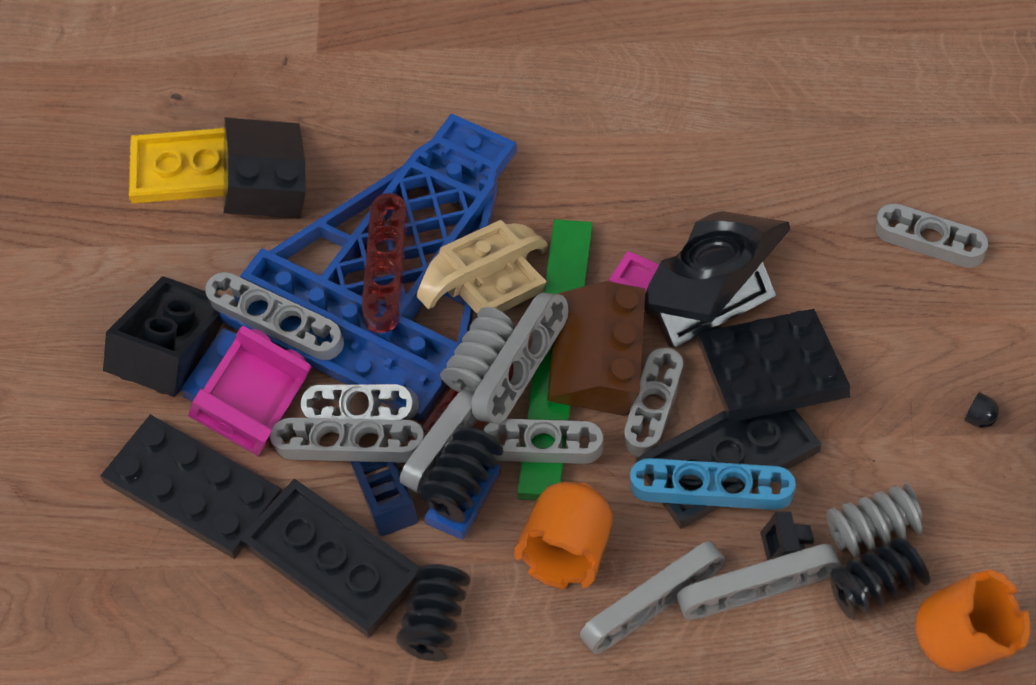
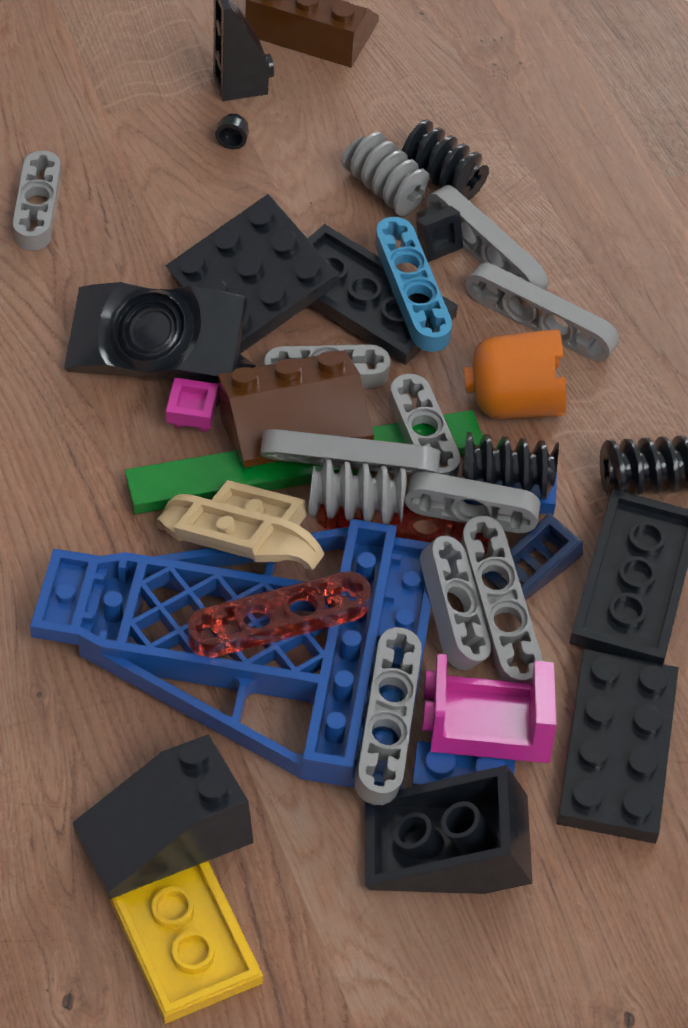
camera: 120 degrees left, 5 degrees down
orange cylinder [915,569,1031,672] -> none

